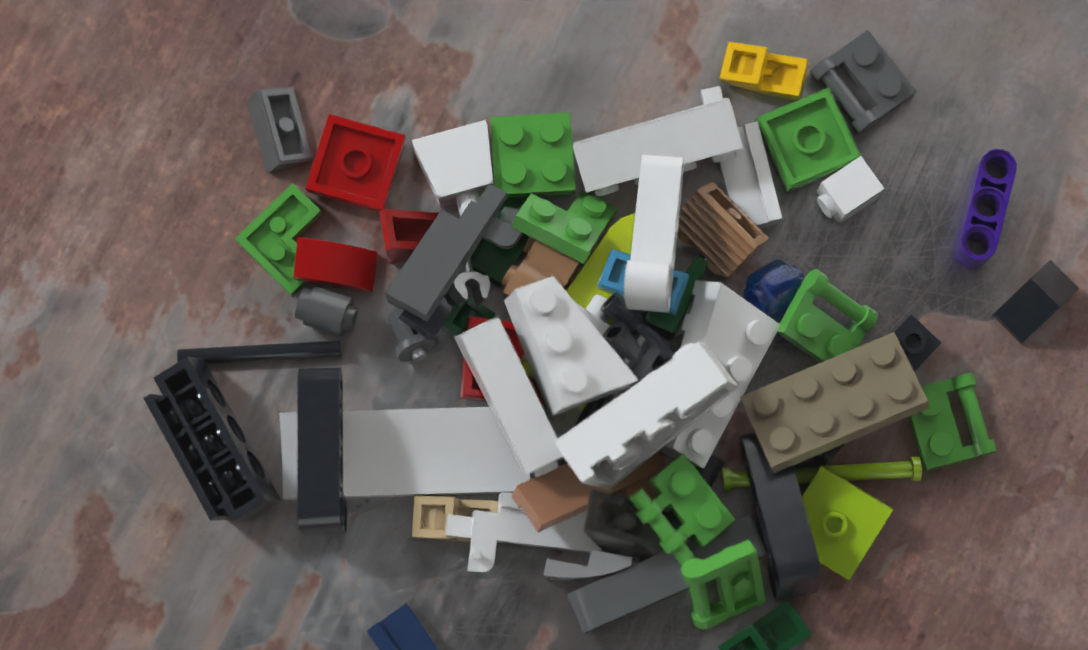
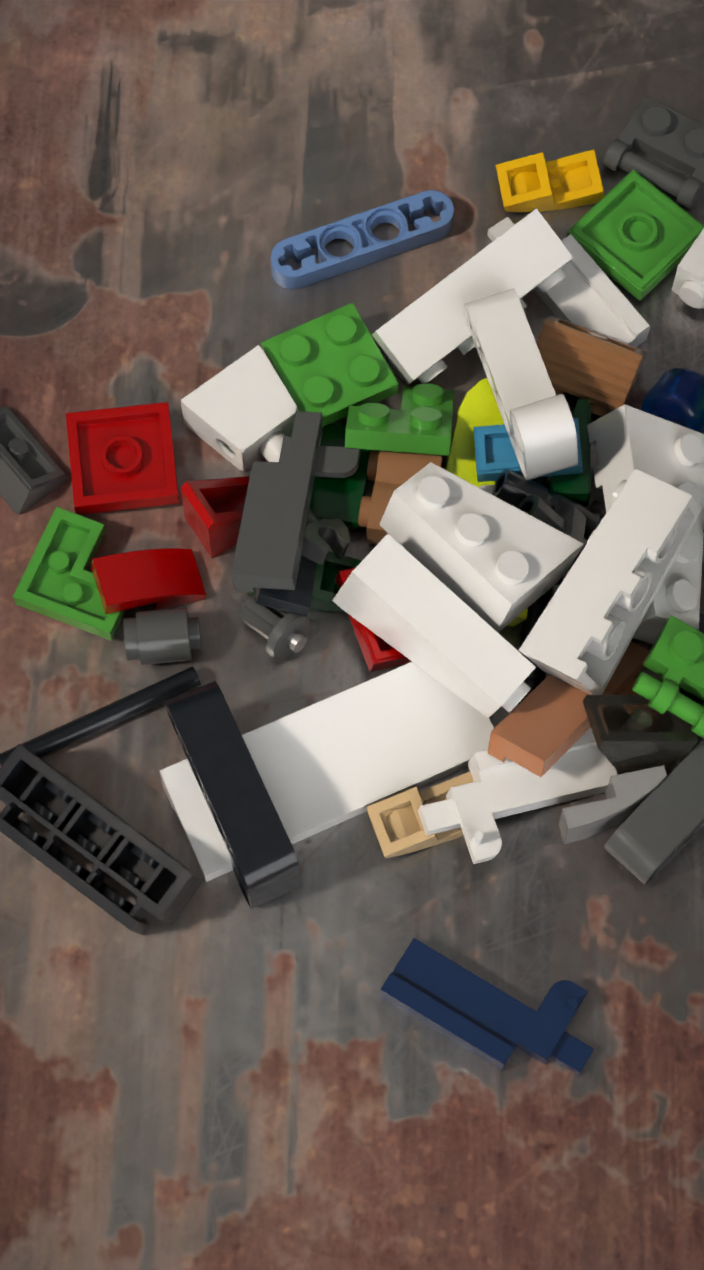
camera: 25 degrees left, 10 degrees down
none -> medium blue beam [270,190,454,290]

